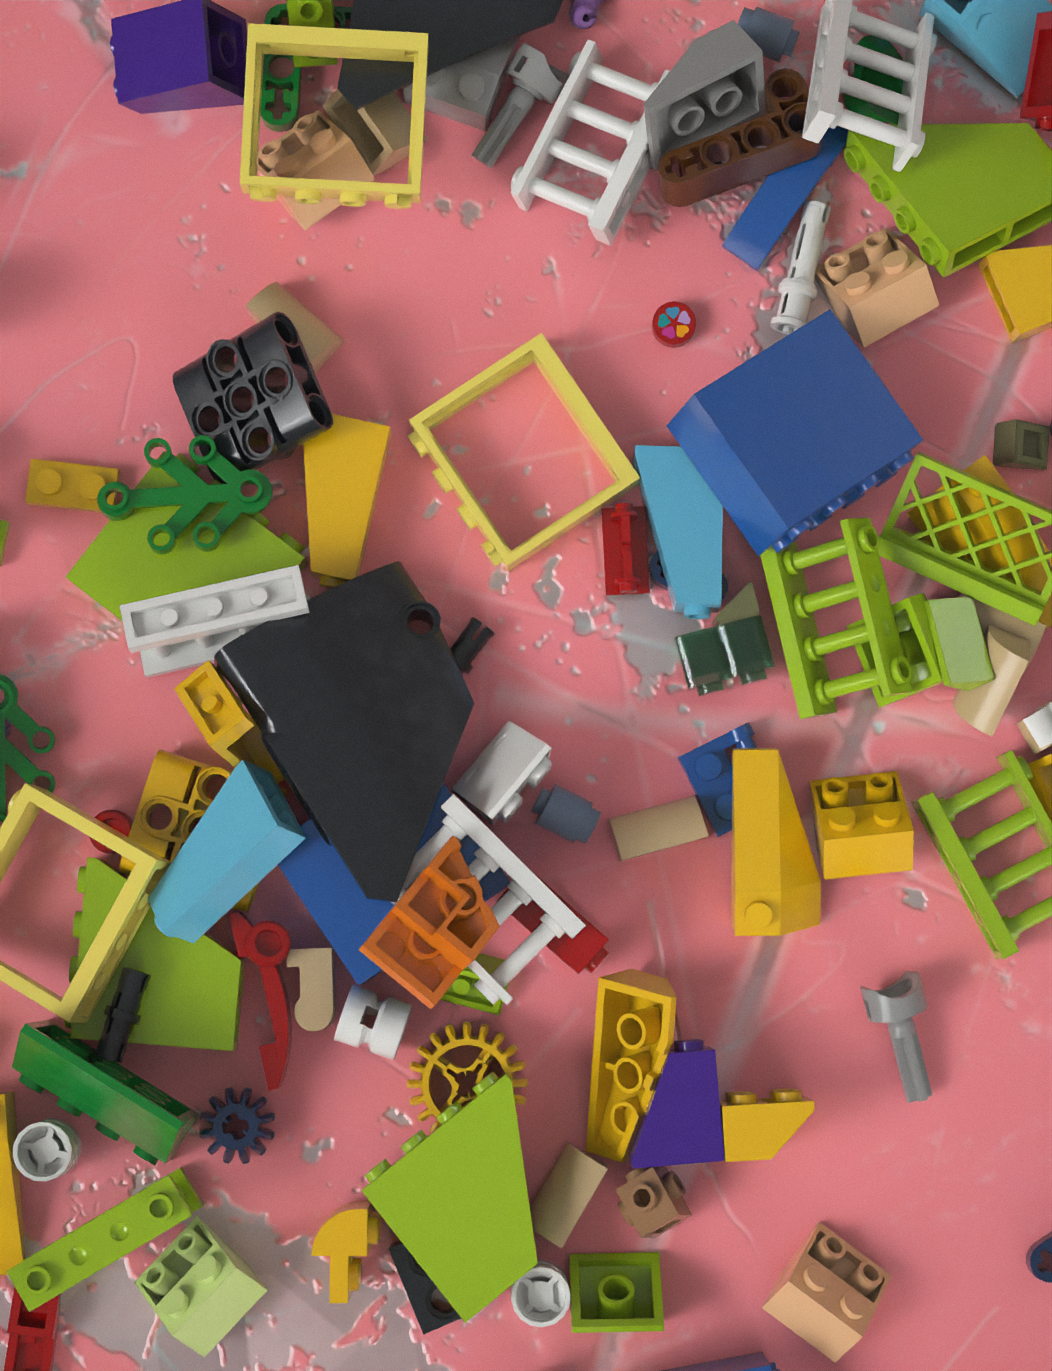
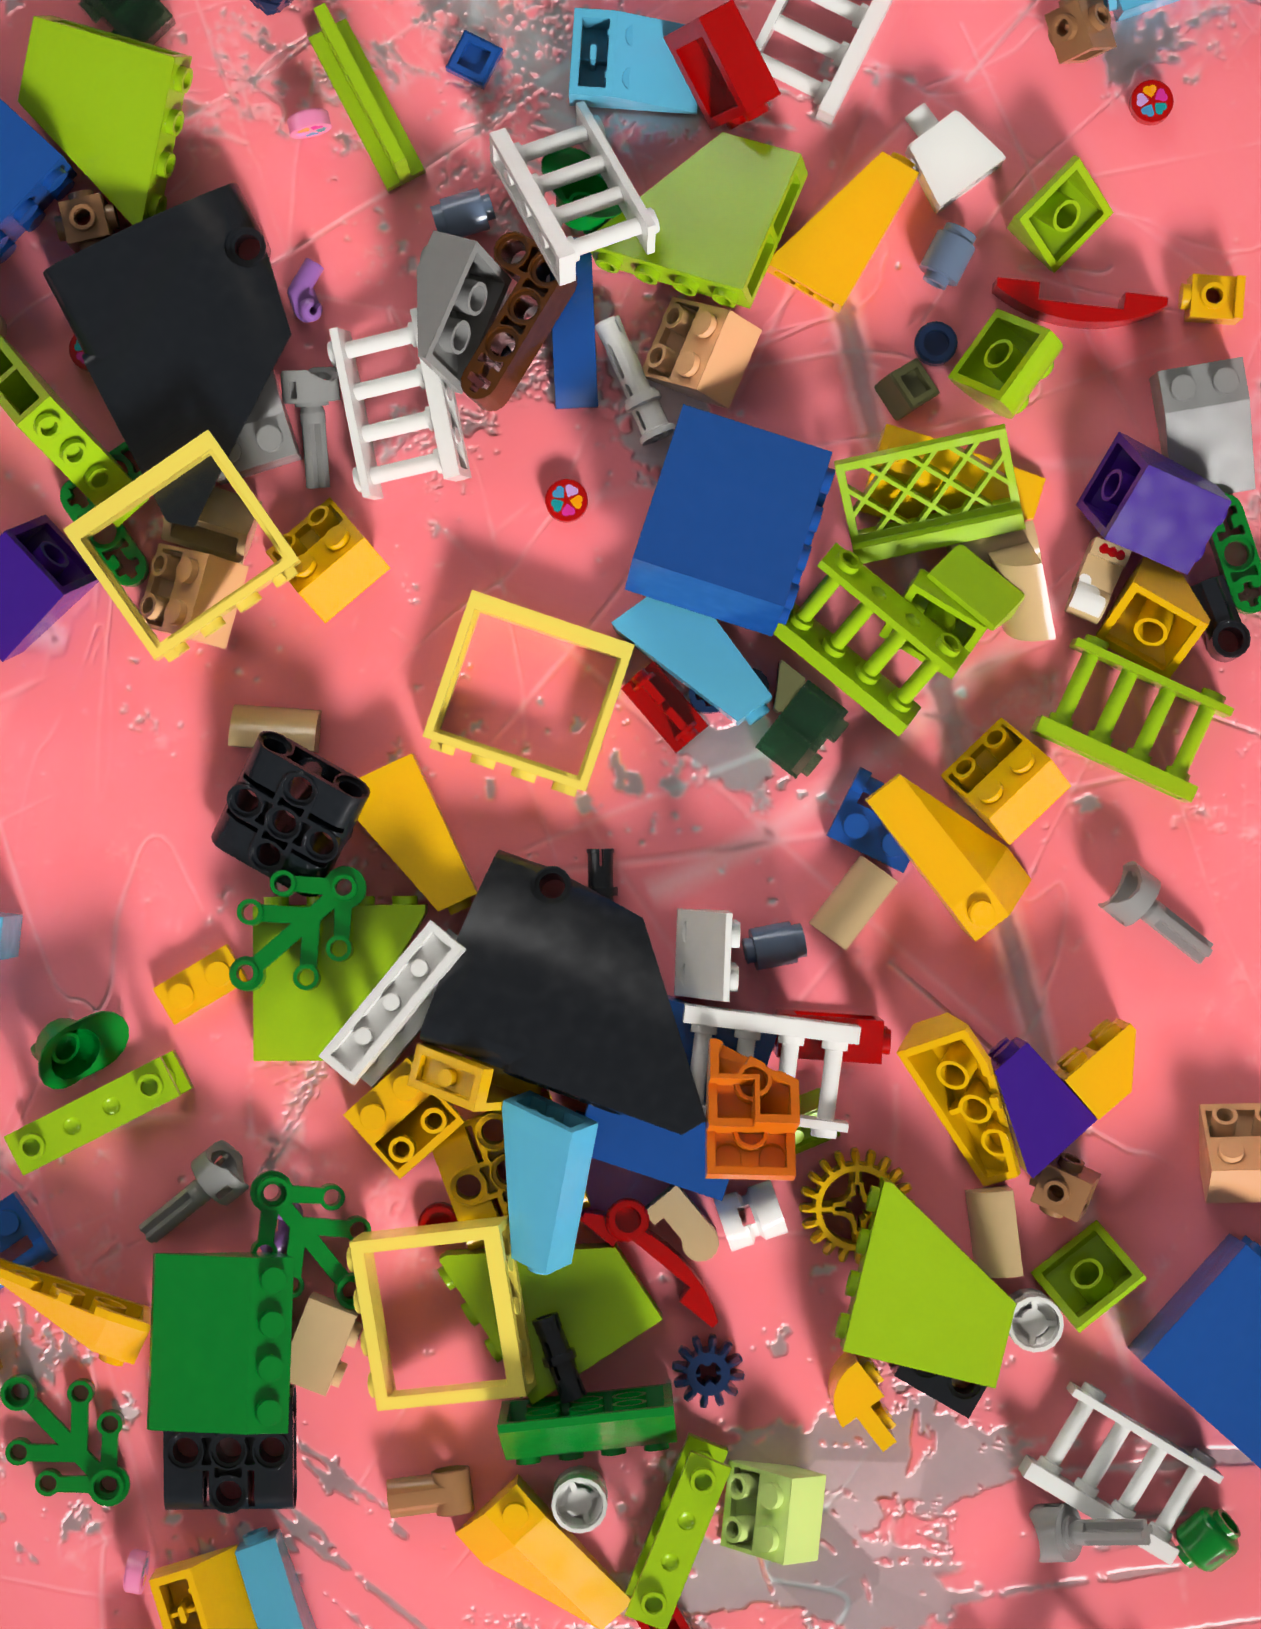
camera: 30 degrees left, 5 degrees up
none -> yellow slope [266,497,390,624]
none -> yellow slope [343,1055,465,1179]

